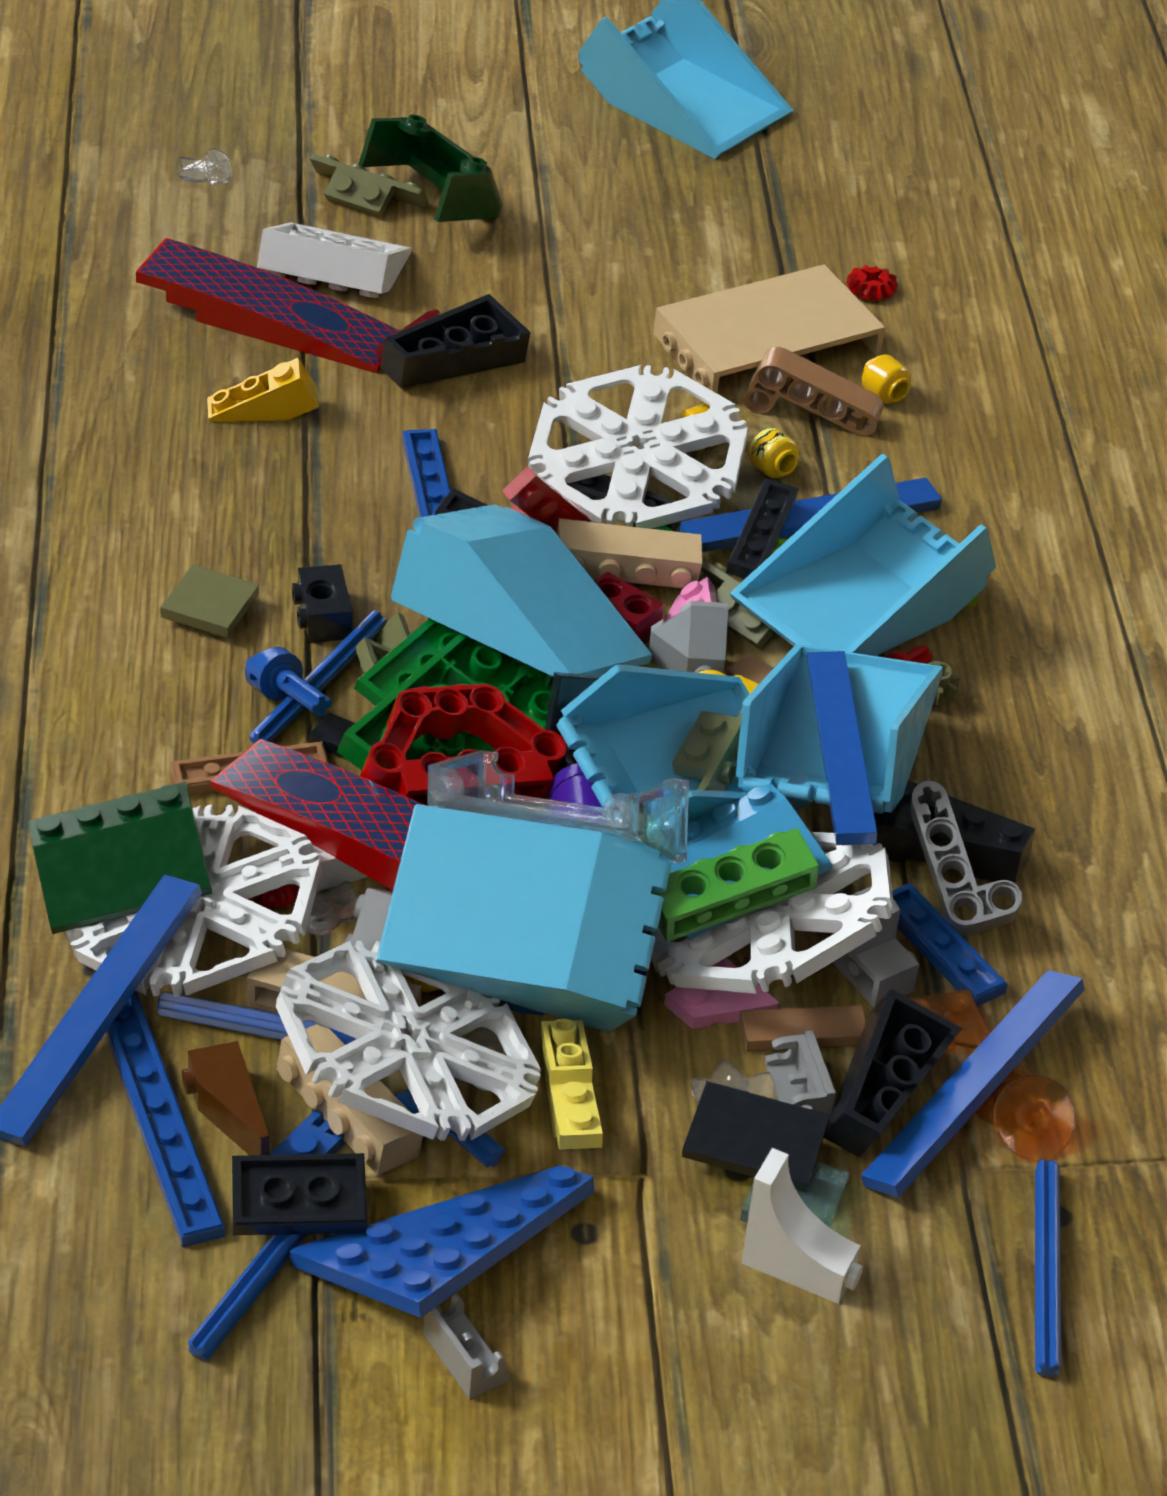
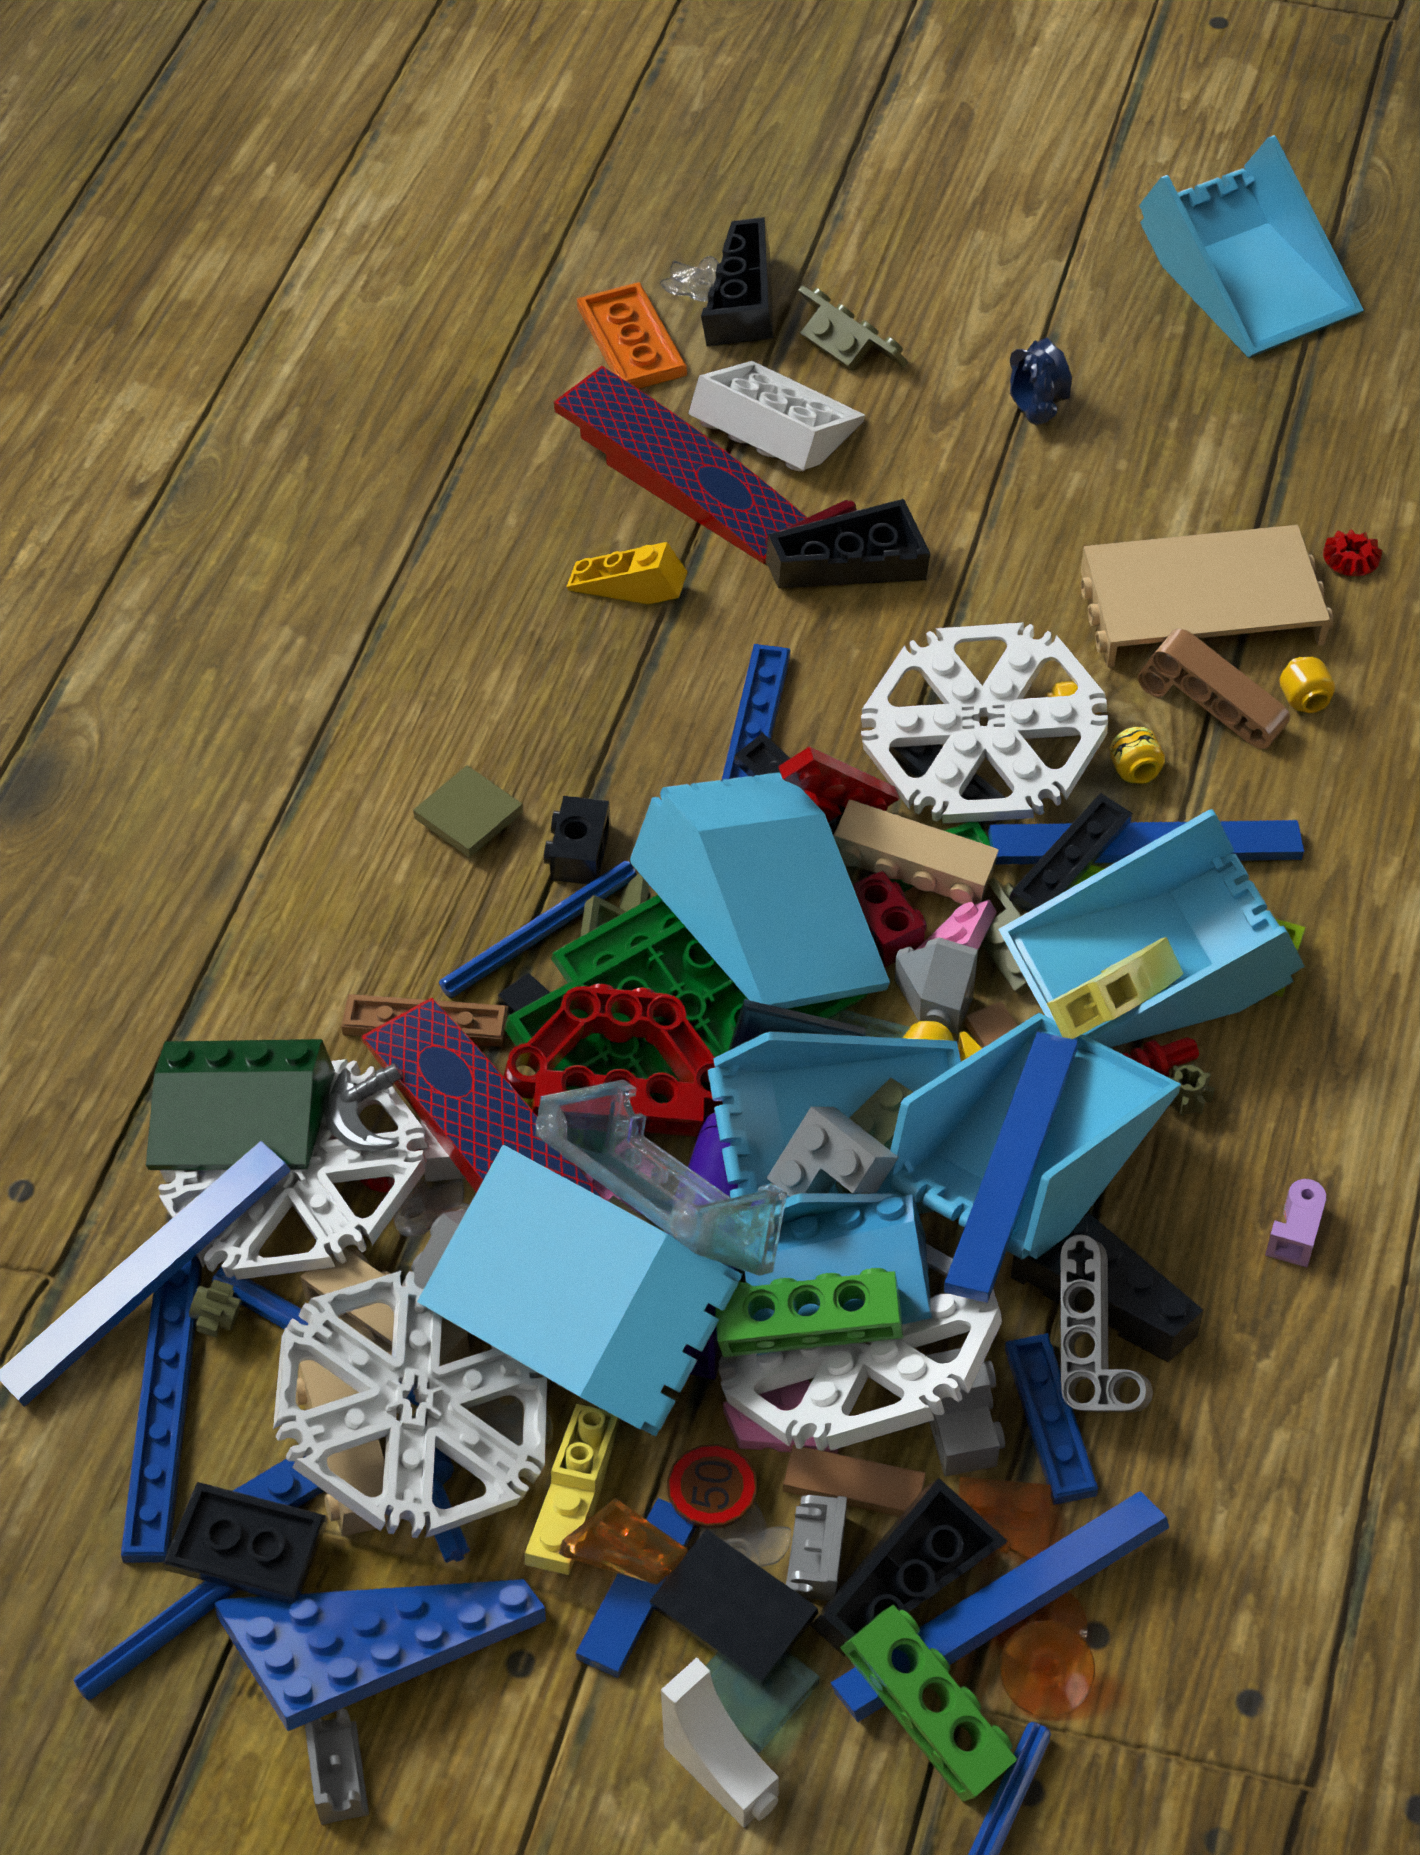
camera: 25 degrees right, 10 degrees up
reddish brown slope [182,1041,269,1155] -> none
blue piece [245,646,332,717] -> none
dark green windscreen [358,114,503,222] -> none
none -> olive gear [189,1279,242,1337]
none -> dark grey piece [324,1063,403,1152]
none -> clear orange wing [559,1498,688,1585]
none -> blue tile [576,1498,697,1678]
none -> orange tile [577,282,687,389]
none -> piece [667,1444,757,1529]
none -> black wedge [701,217,774,346]
none -> light grey brick [767,1107,899,1197]
none -> bright green brick [840,1604,1018,1802]
none -> dark blue piece [1010,337,1072,425]
none -> light yellow slope [1047,937,1184,1039]
none -> lavender leg [1265,1179,1326,1267]

